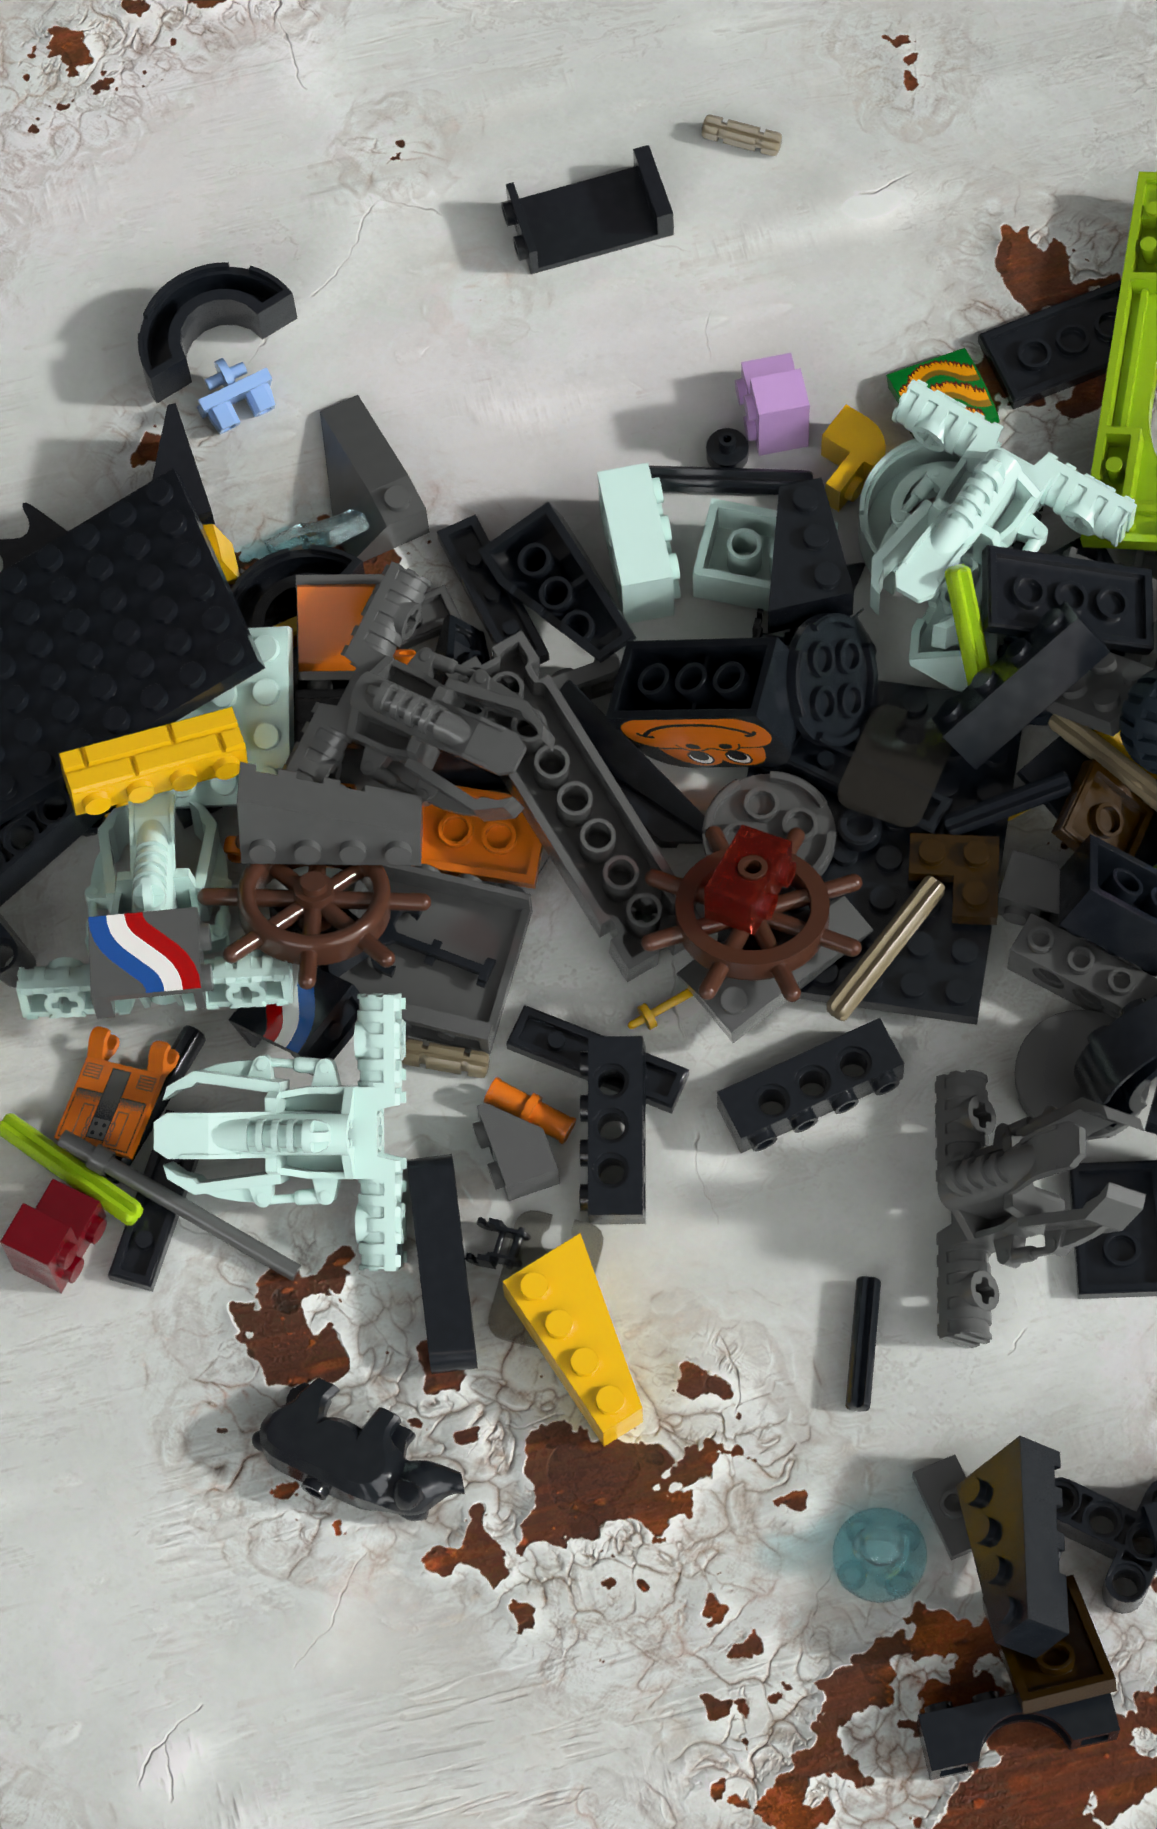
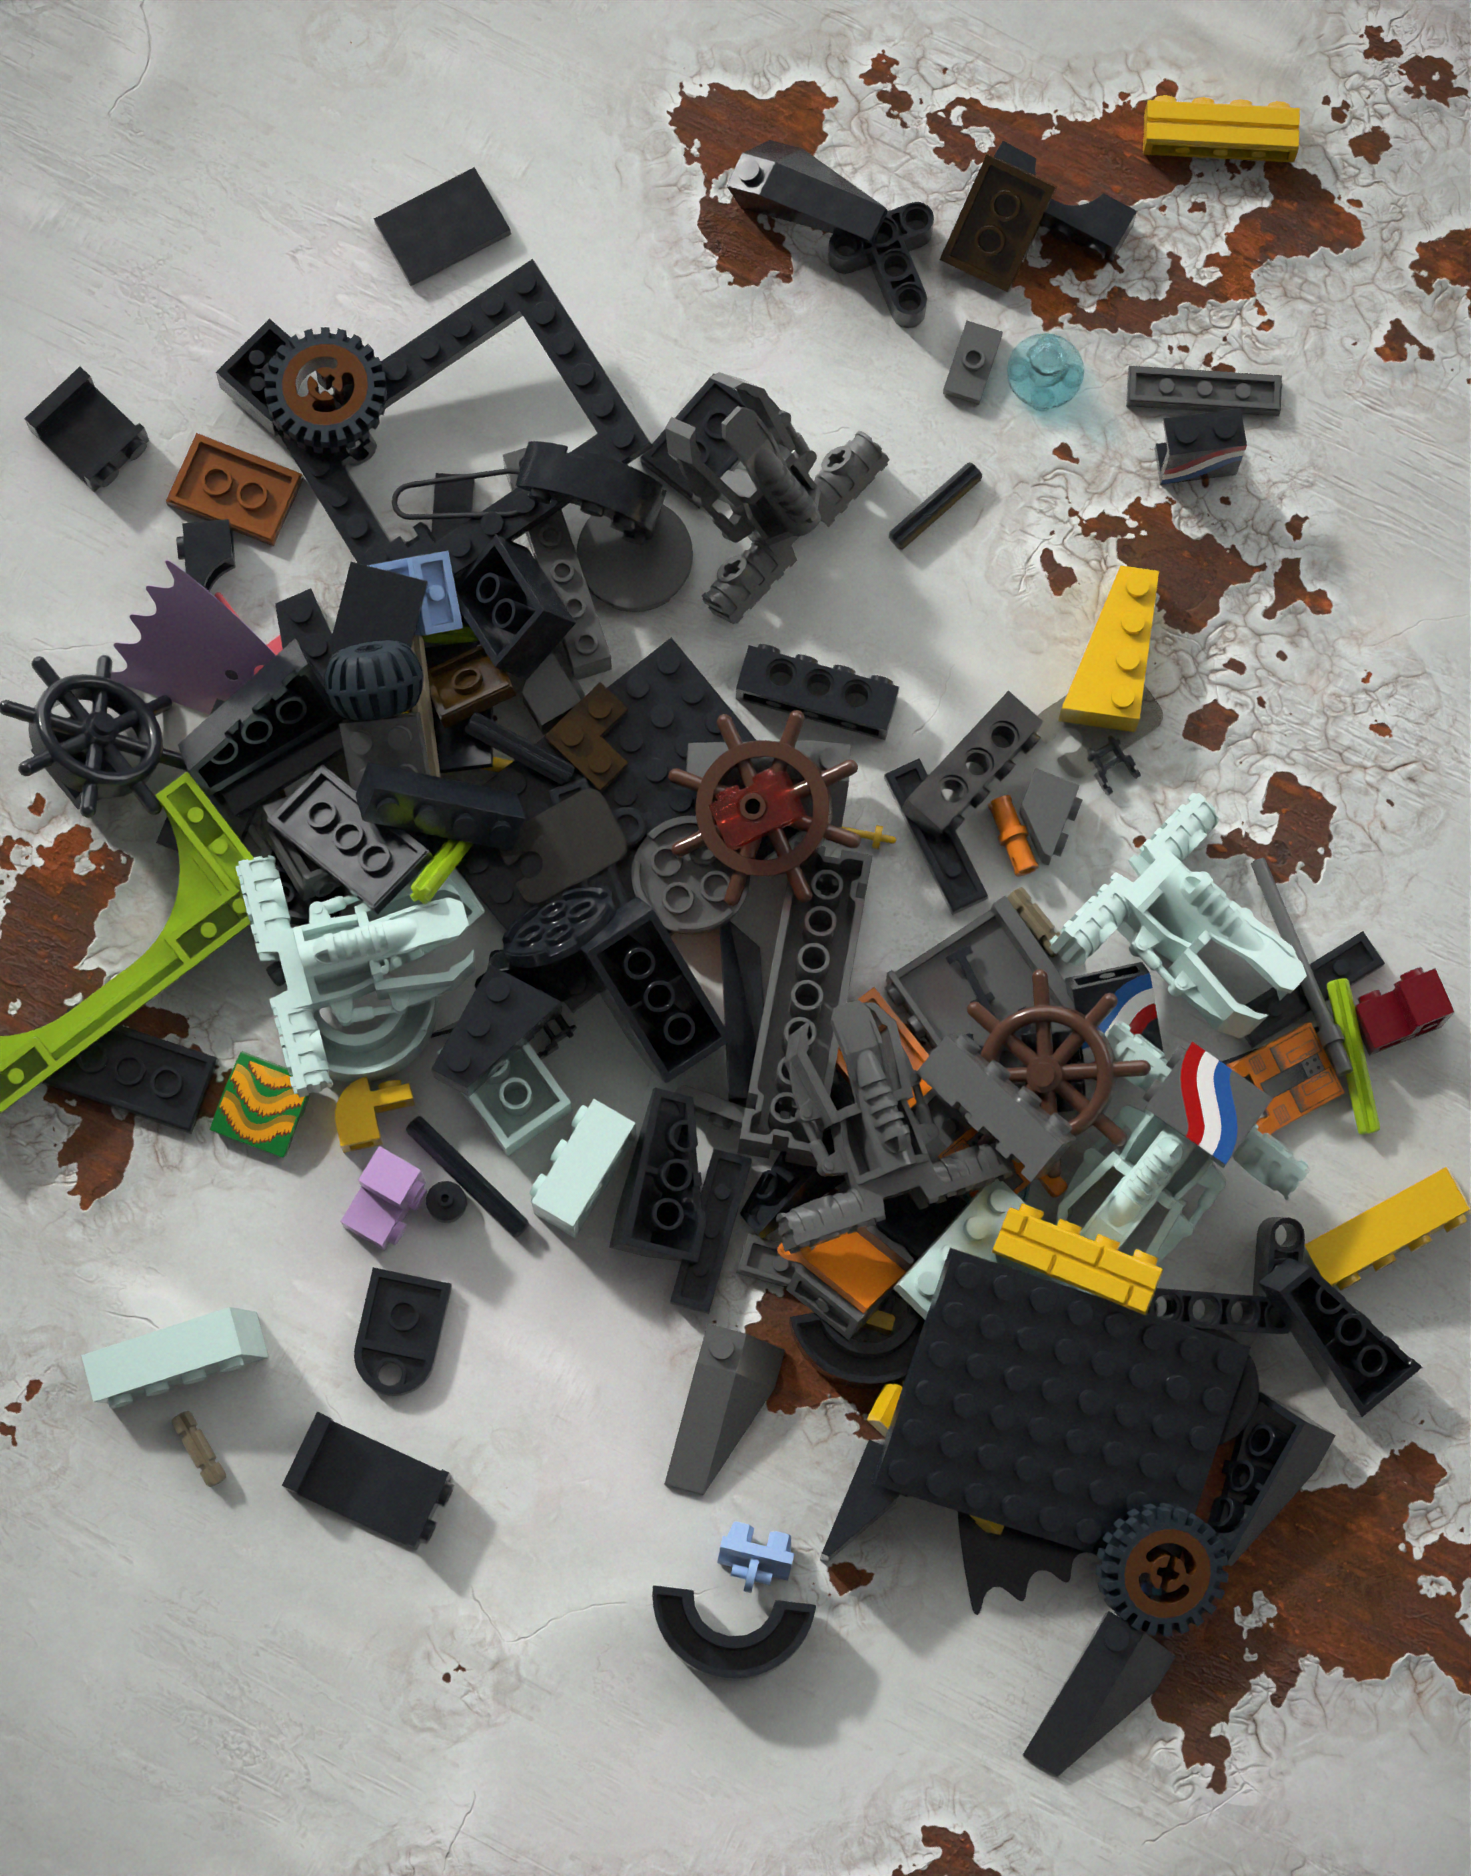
camera: 145 degrees left, 10 degrees up
black animal [252,1378,465,1521] -> none
clear light blue tile [264,509,370,554] -> none
black beam [407,1154,478,1374] -> none
dark tan axle [826,876,945,1021] -> none
black wedge [956,1436,1069,1658] -> none
none -> light aqua wedge [81,1307,269,1408]
none -> black tile [354,1267,452,1396]
none -> dark grey tile [1126,366,1282,416]
none -> black panel [1154,408,1247,485]

